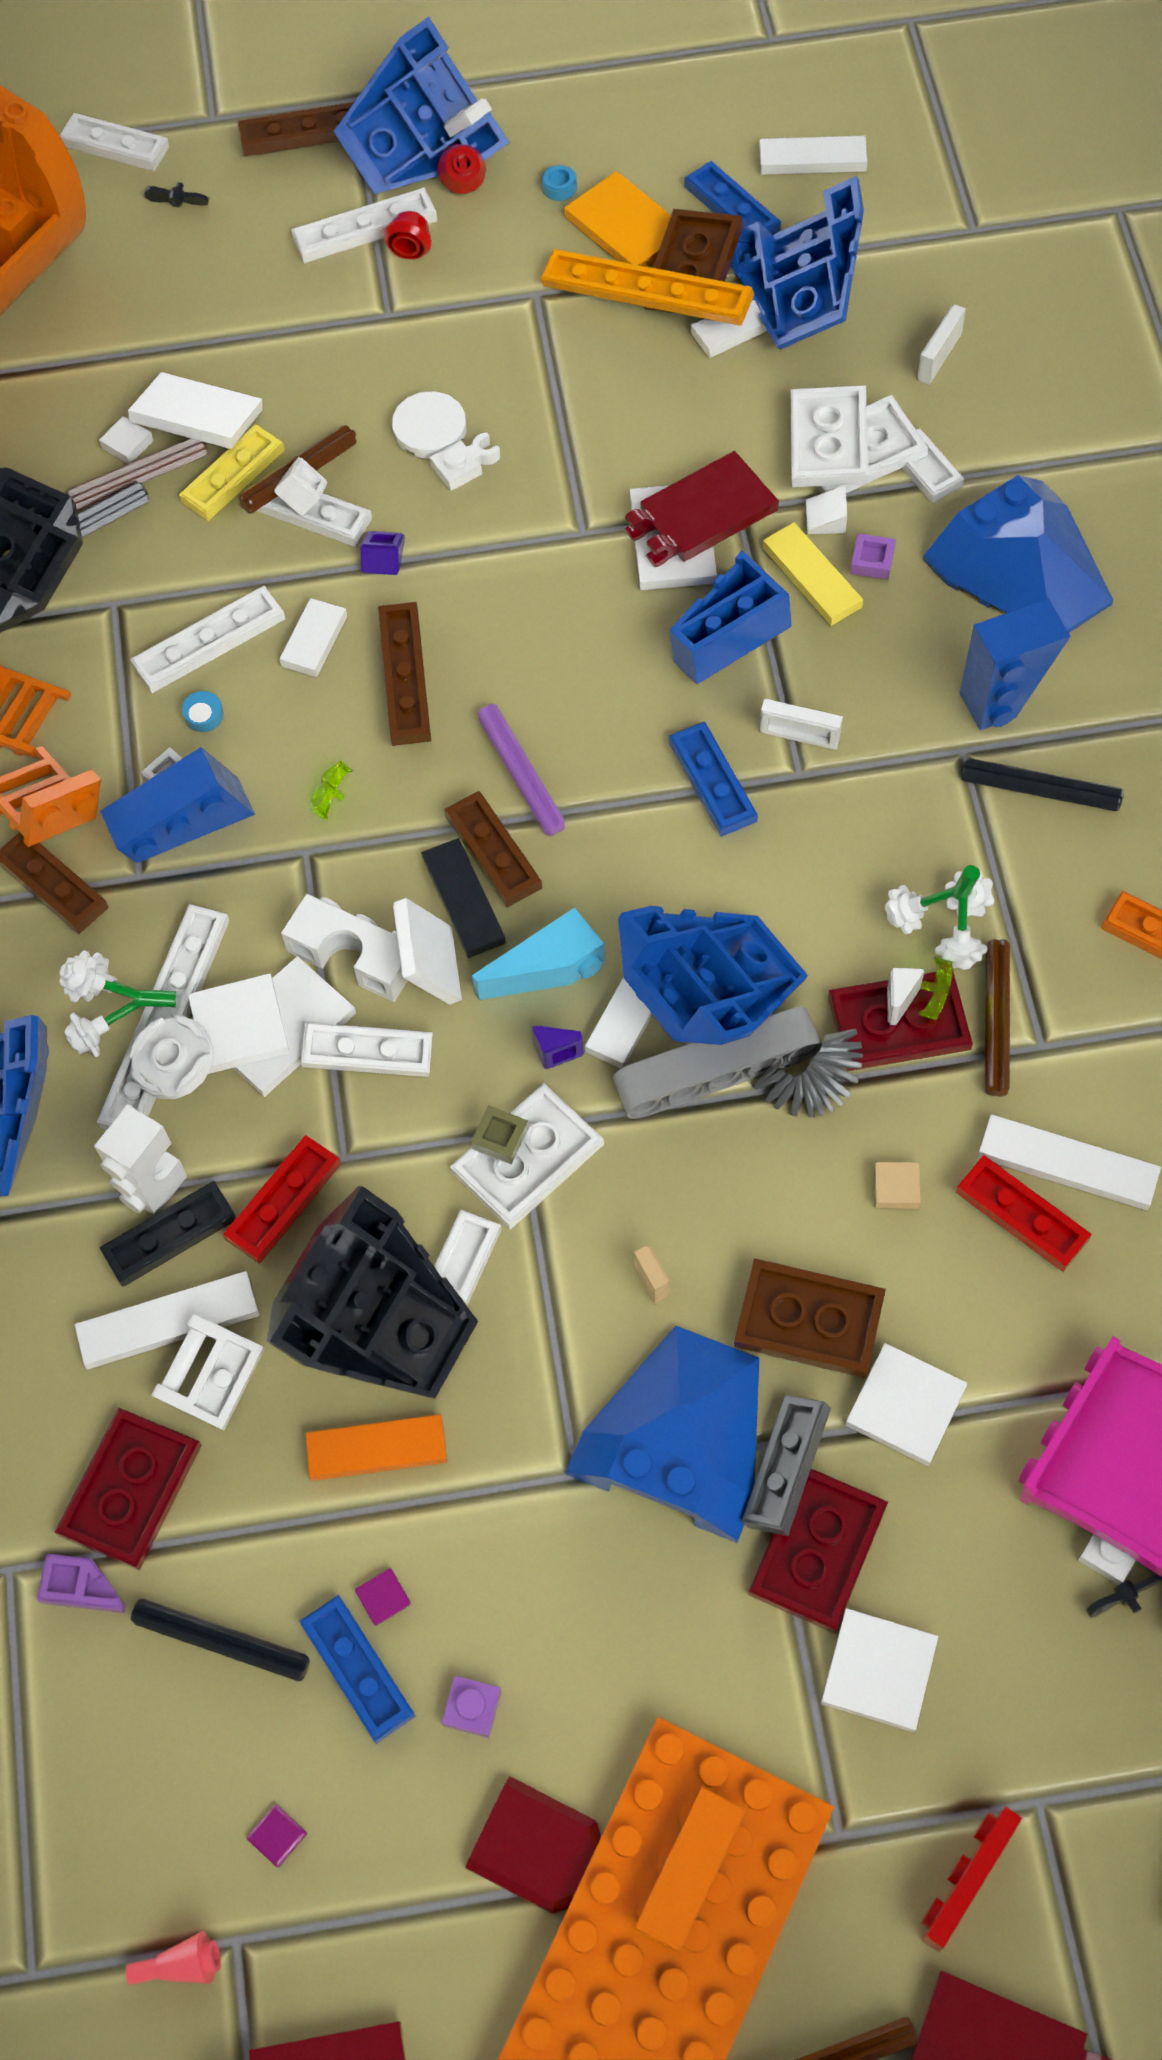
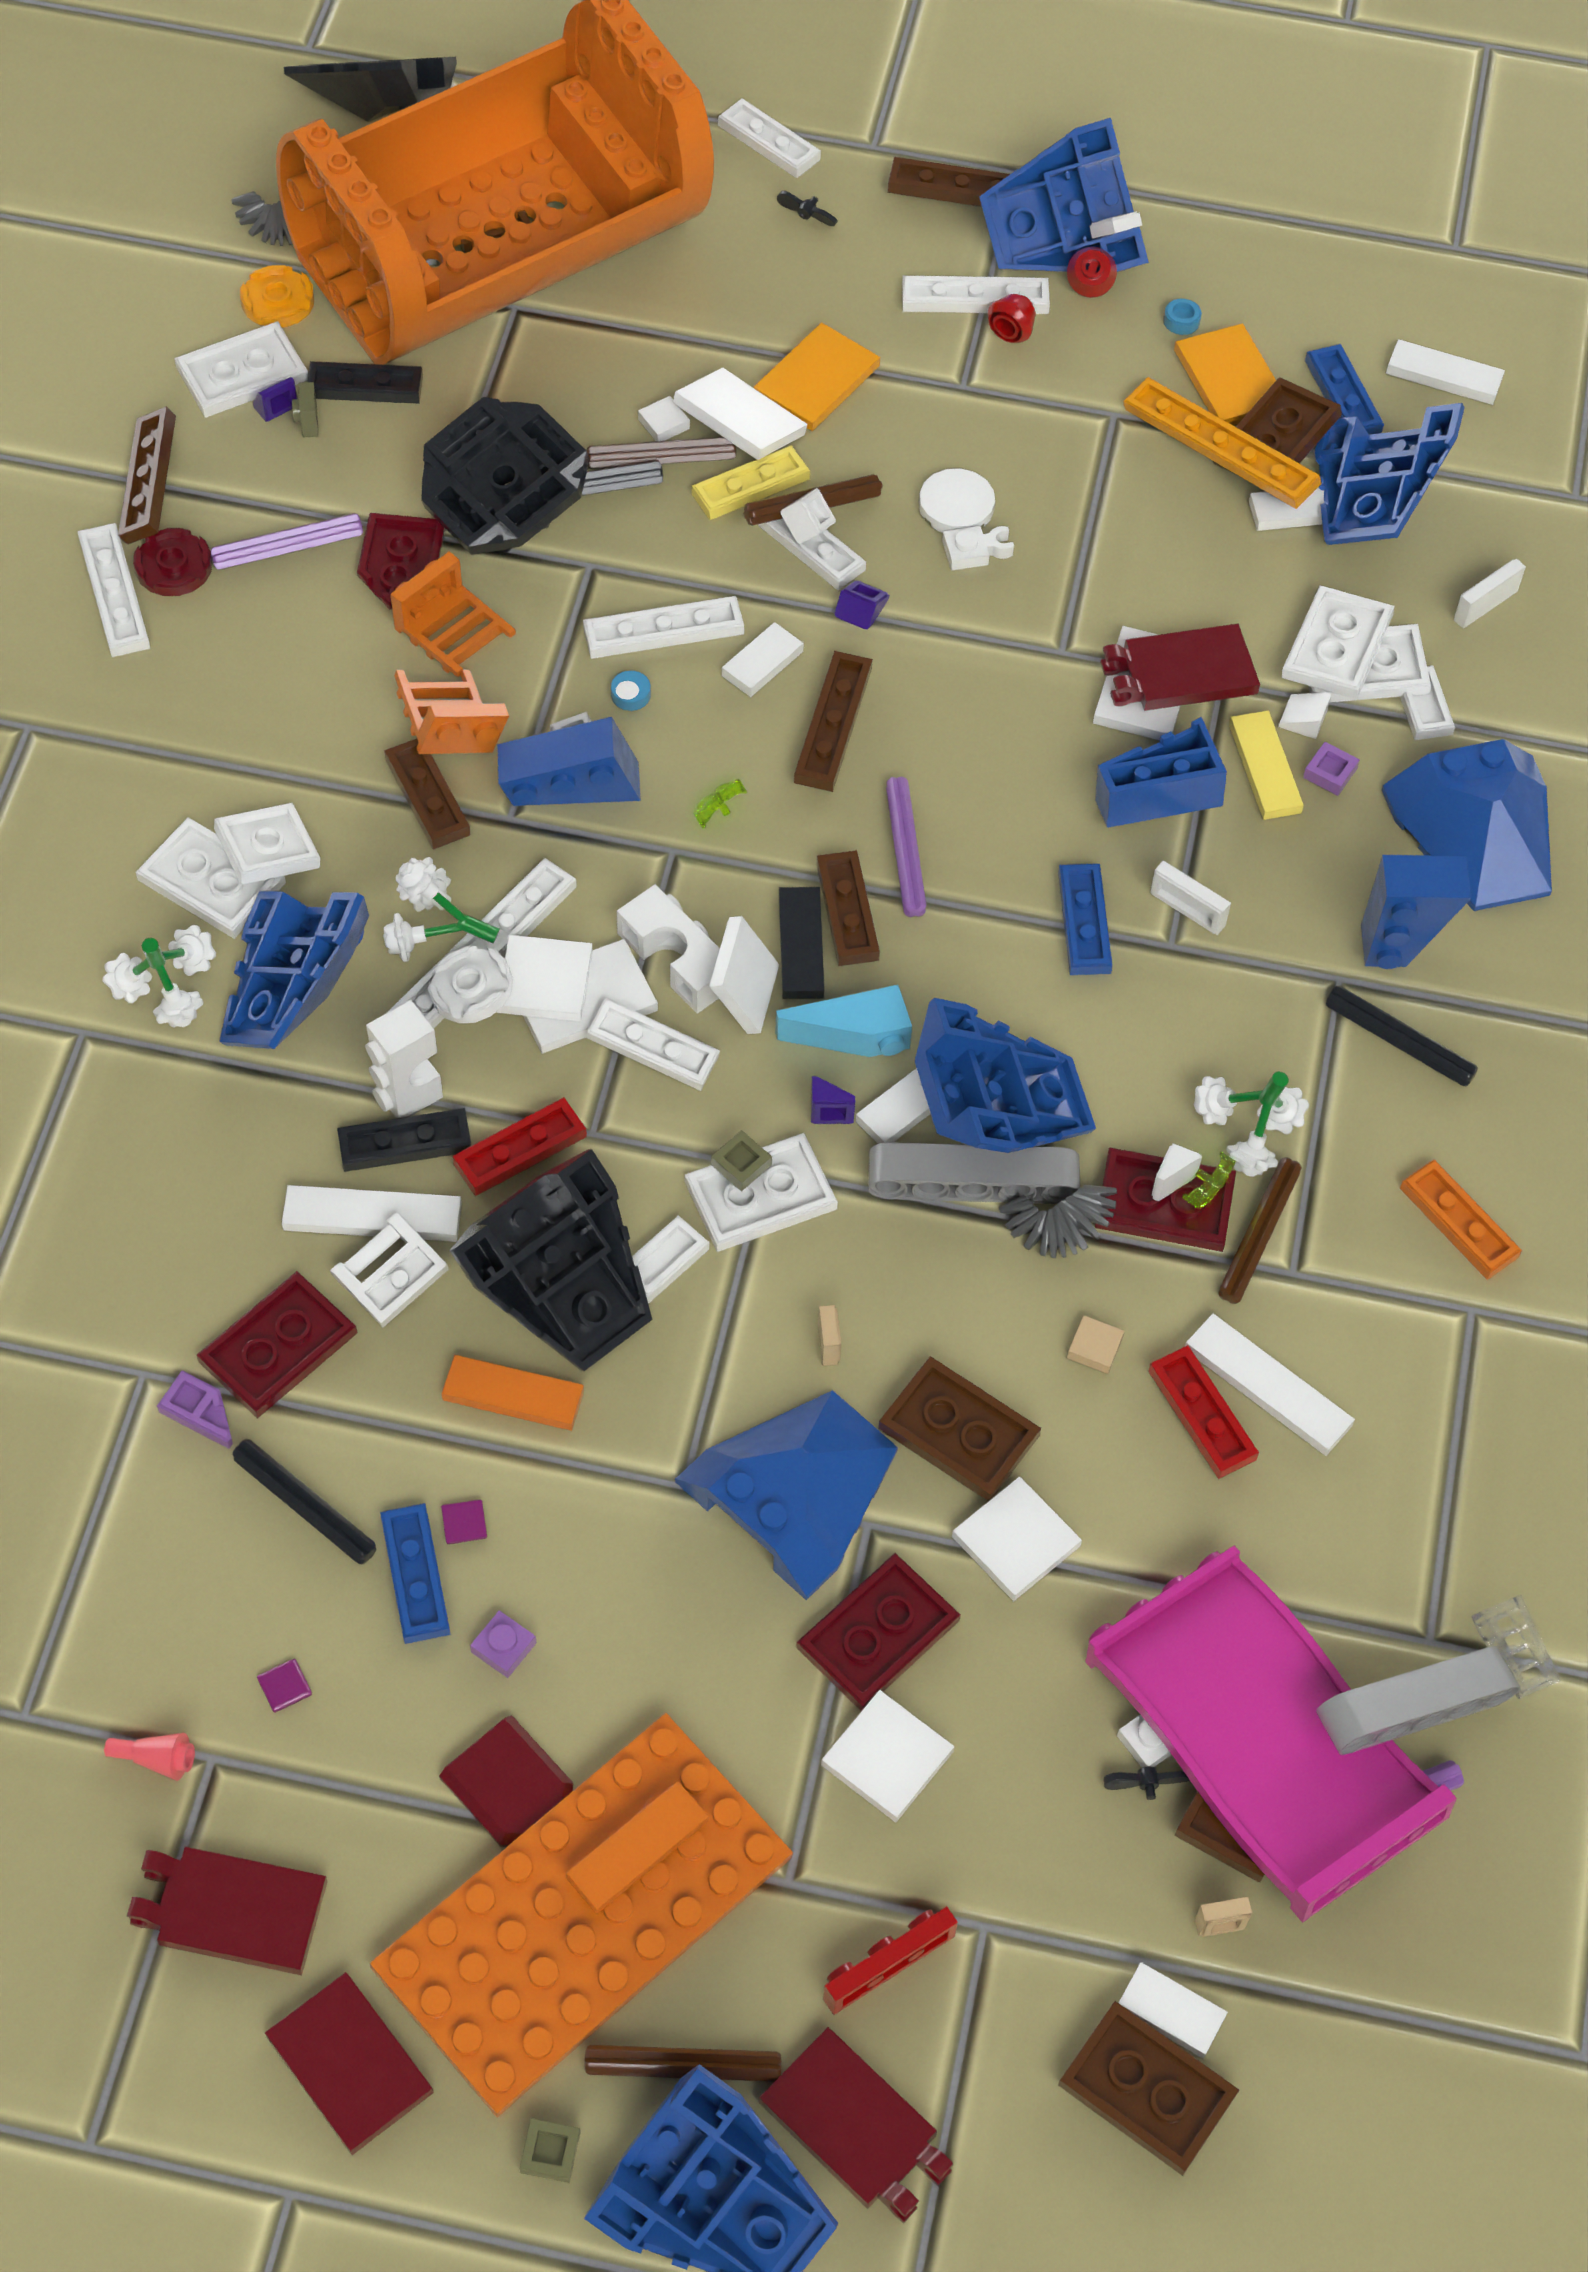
camera: 15 degrees right, 5 degrees down
dark grey tile [741,1395,831,1536] -> none
none -> light orange tile [753,322,880,432]

